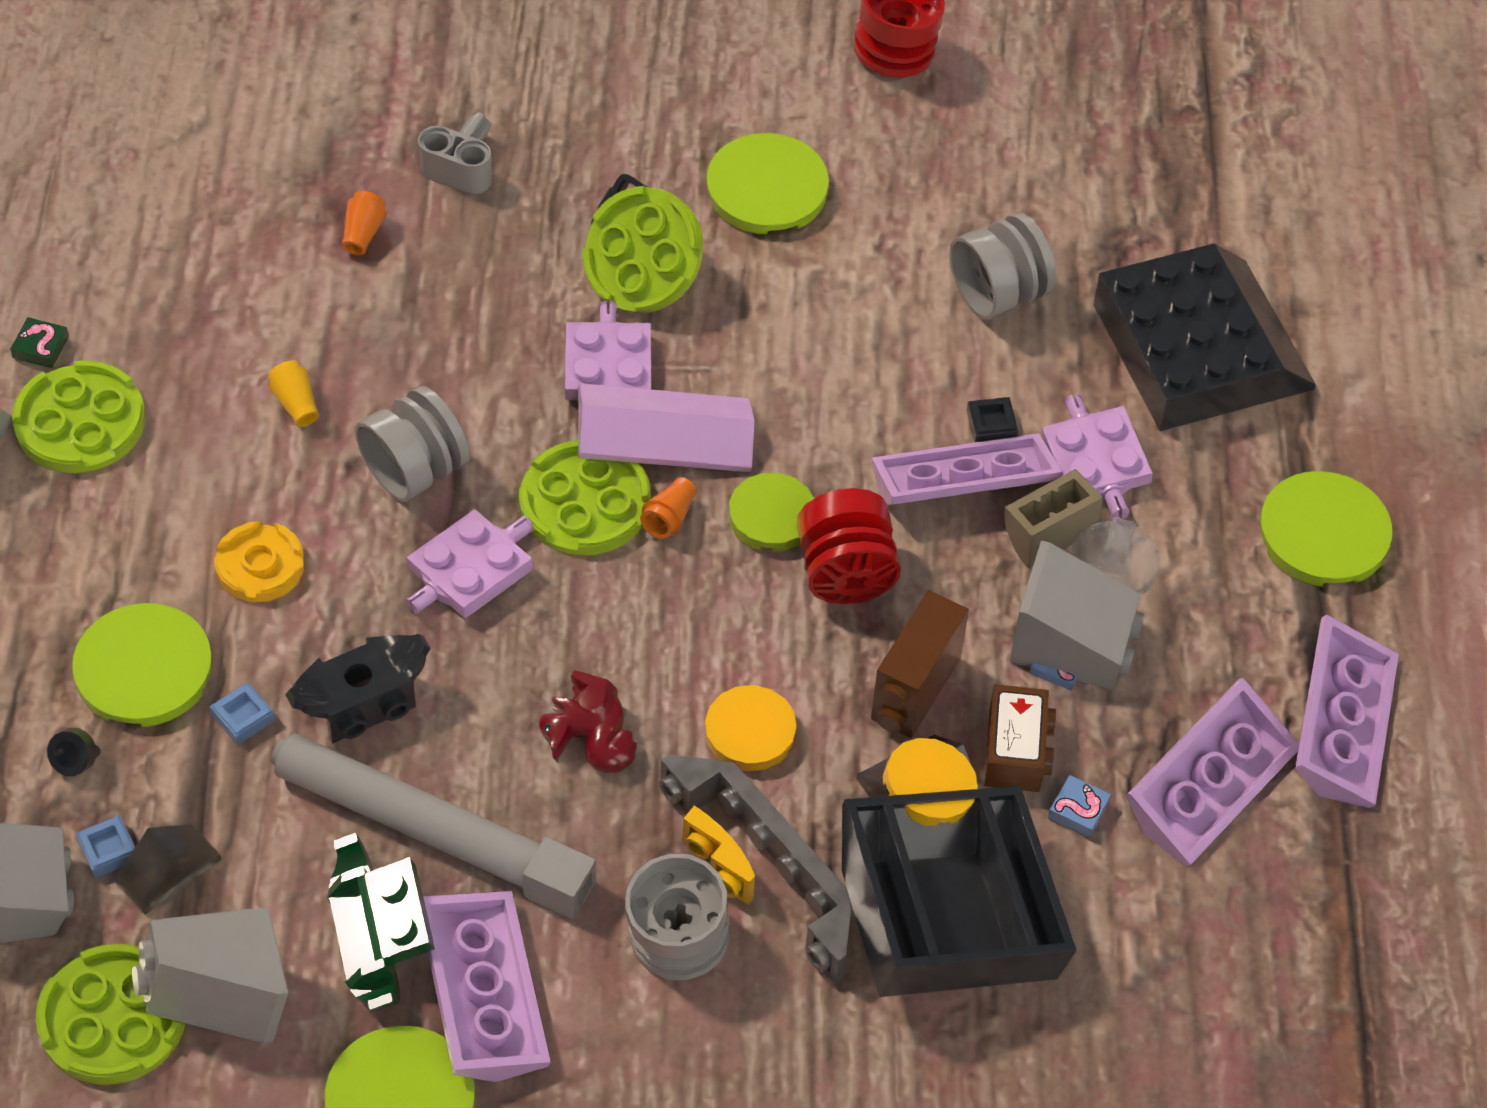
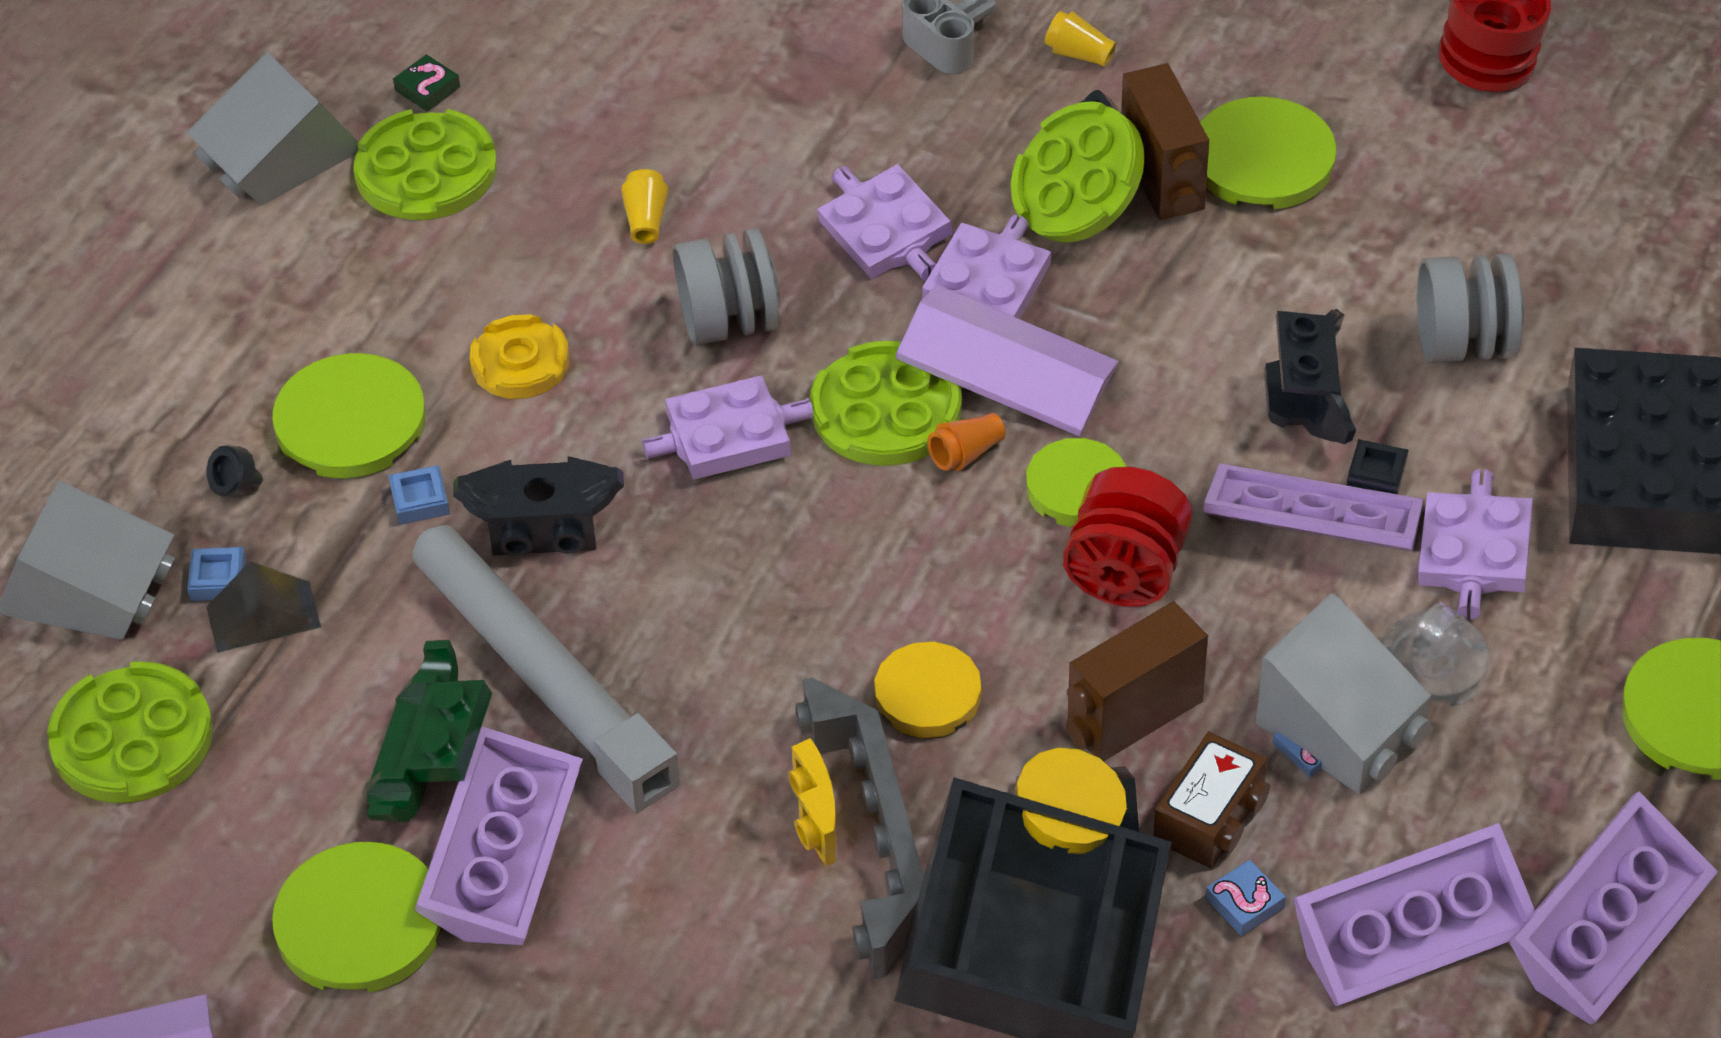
camera: 30 degrees right, 5 degrees down
light grey slope [133,907,288,1043] -> none
orange cone [341,191,387,255] -> none
dark red animal [539,670,637,773] -> none
light grey wheel [625,854,730,980] -> none
dark tan brick [1004,469,1103,568] -> none
none -> lavender plate [817,164,952,281]
none -> yellow cone [1044,10,1117,68]
none -> reddish brown brick [1121,63,1210,220]
none -> black piece [1264,309,1356,445]

